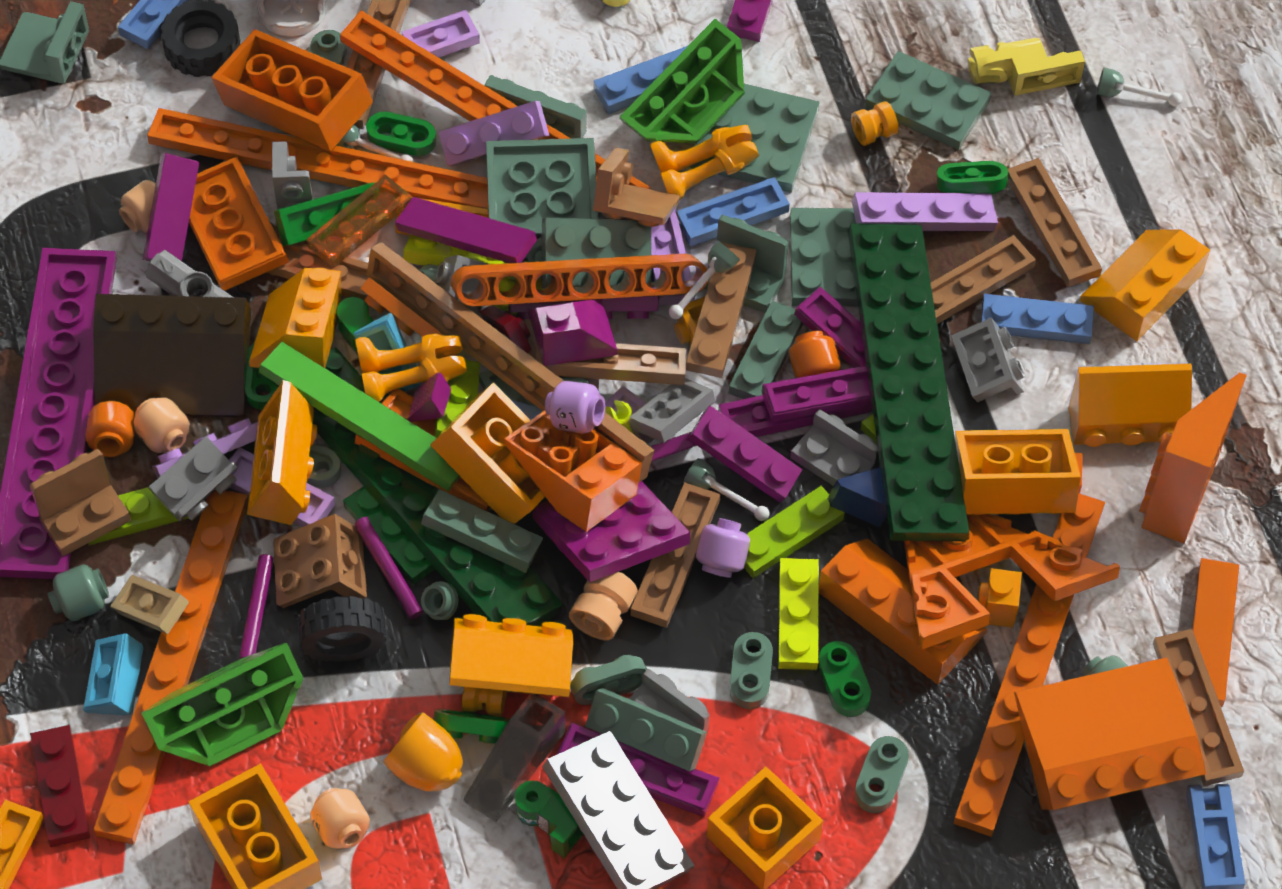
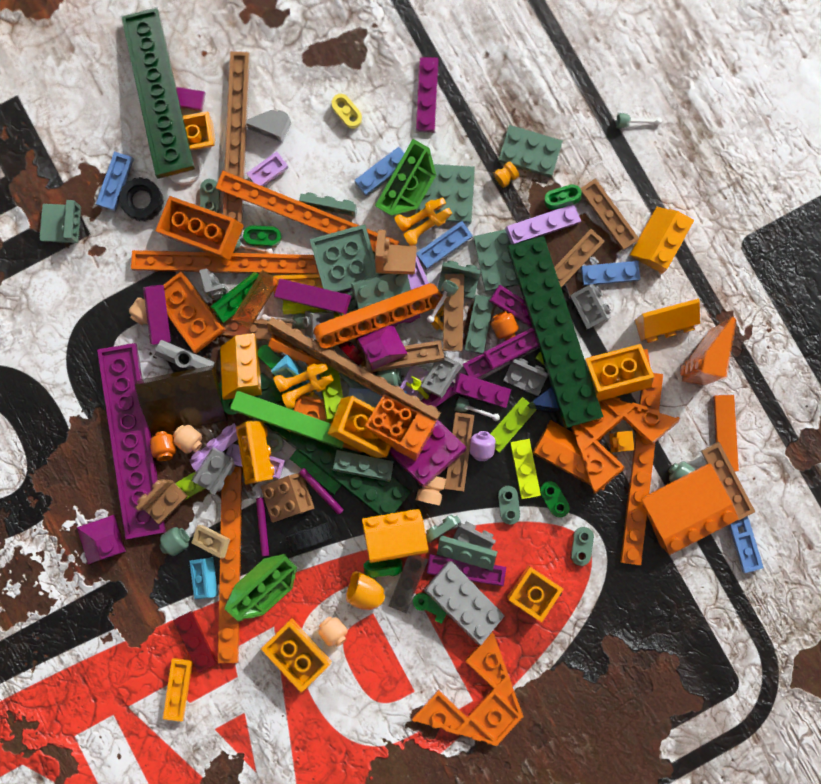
camera: 10 degrees left, 25 degrees up
magenta slope [408,372,451,422] -> none
sand green plate [421,581,459,620] -> none
lavender plate [438,101,549,166] -> none
lavender head [545,381,605,434] -> none
light yellow plate [968,38,1085,96] -> none

